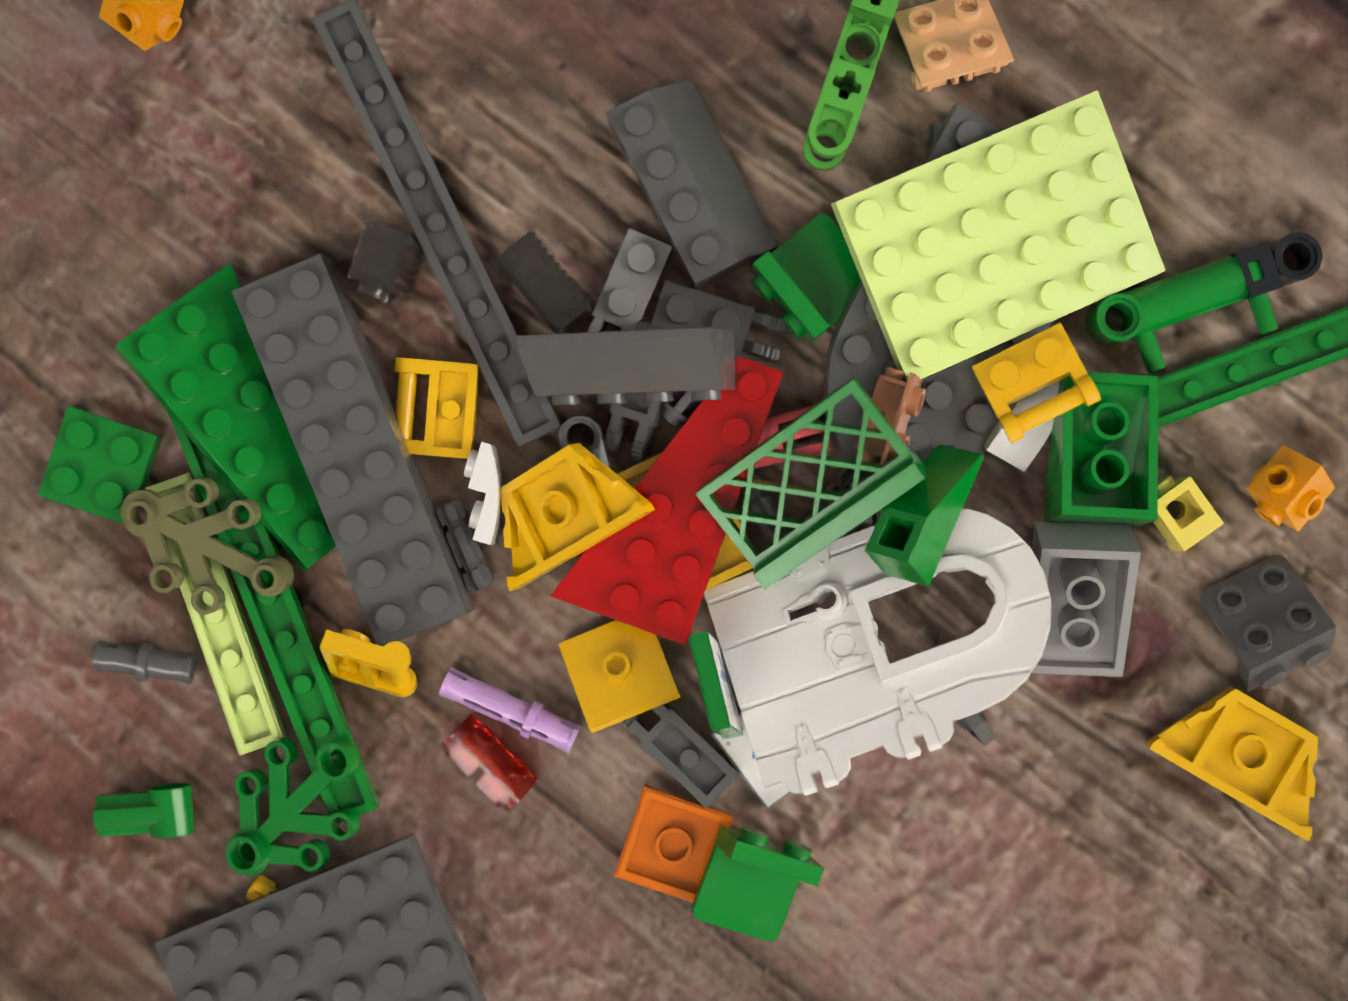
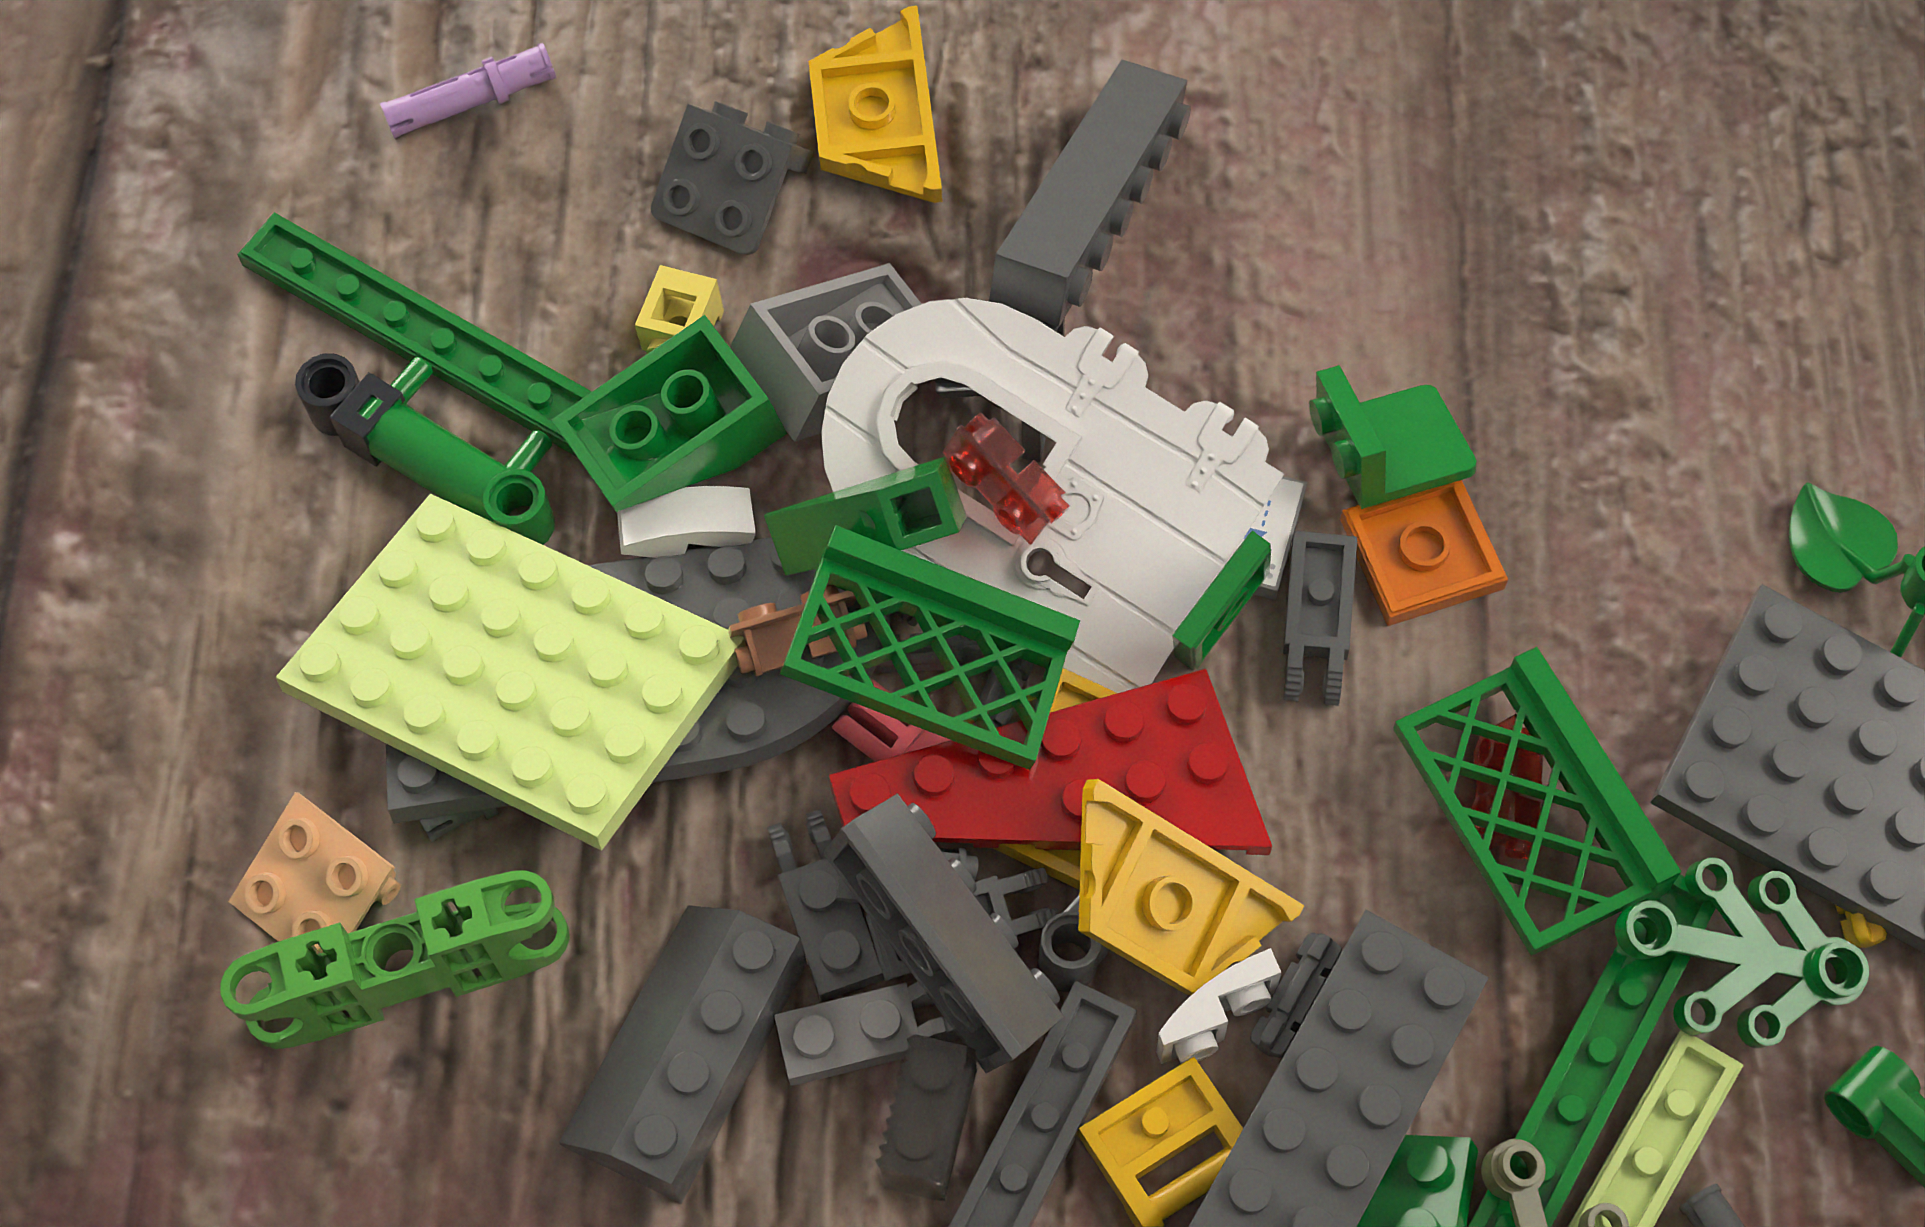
camera: 130 degrees left, 25 degrees down
yellow plate [319,629,418,697] -> none
lavender pin [439,667,581,753] -> none
yellow plate [558,620,681,733] -> none
green bracket [751,214,861,344] -> none
yellow plate [972,322,1101,444] -> none
light orange brick [1246,445,1335,532] -> none
none -> clear red hinge [943,413,1070,545]
none -> dark grey brick [989,59,1191,327]
none -> green fence [1393,647,1682,956]

